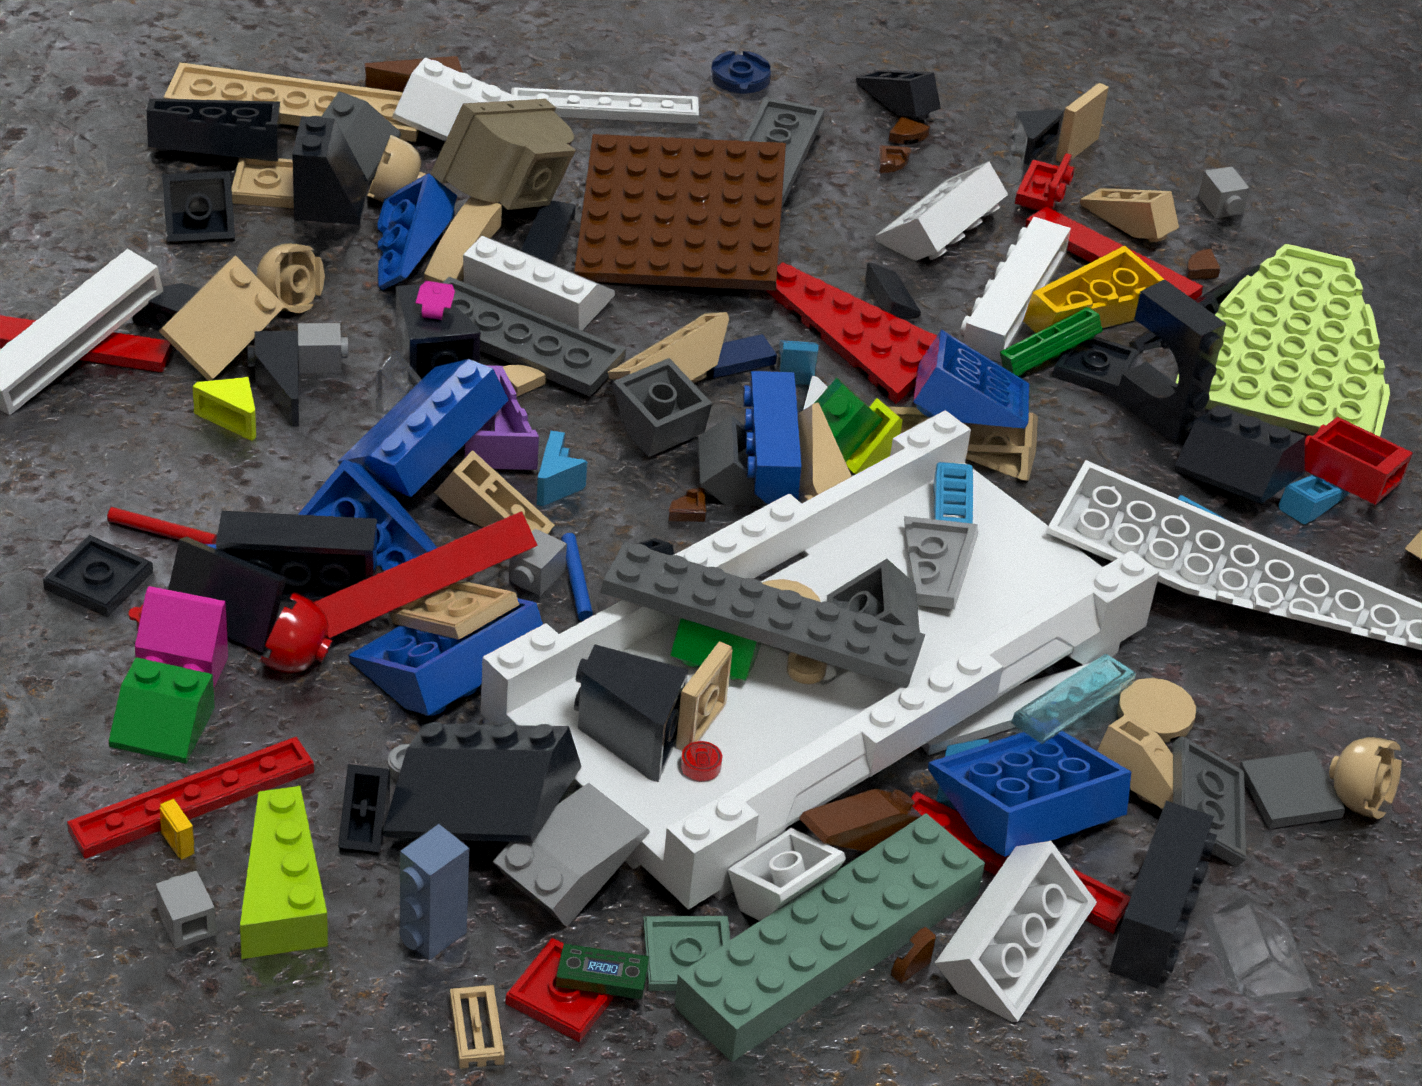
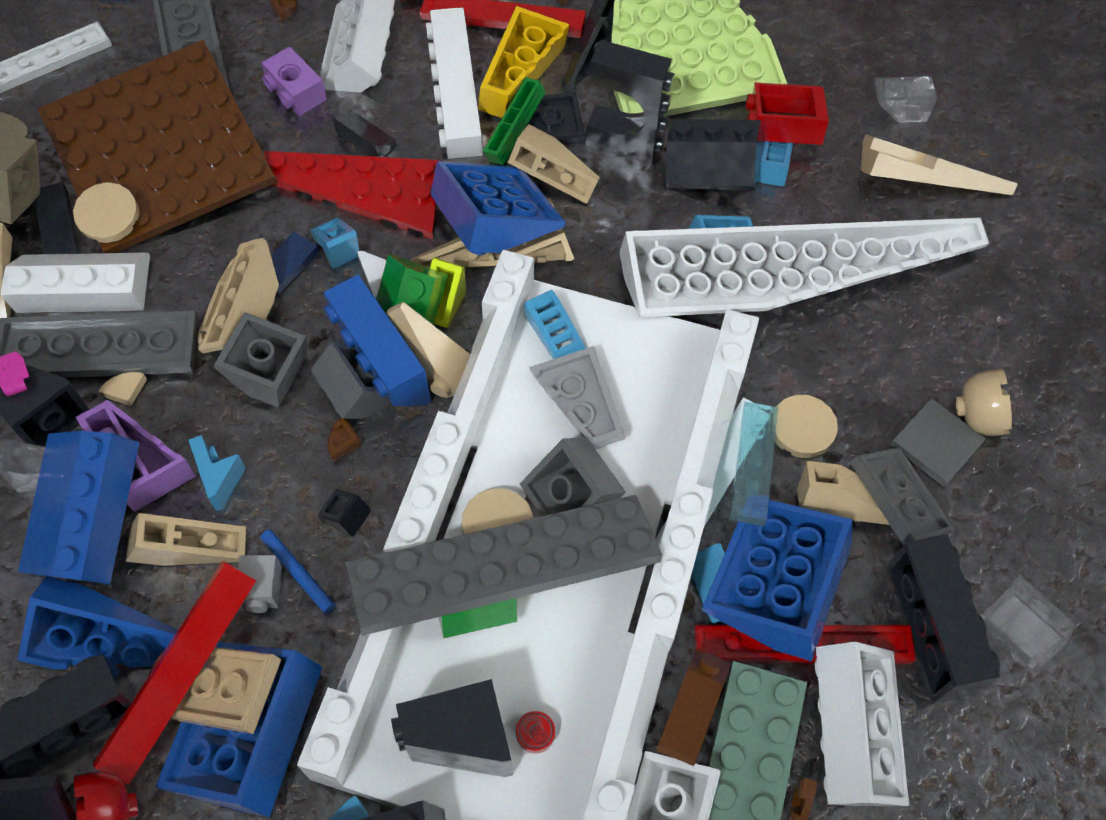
camera: 30 degrees left, 20 degrees up
tan tile [676,641,733,751] -> none
none -> tan tile [73,182,140,243]
none -> medium lavender brick [261,47,327,116]
none -> tan slope [508,124,600,204]

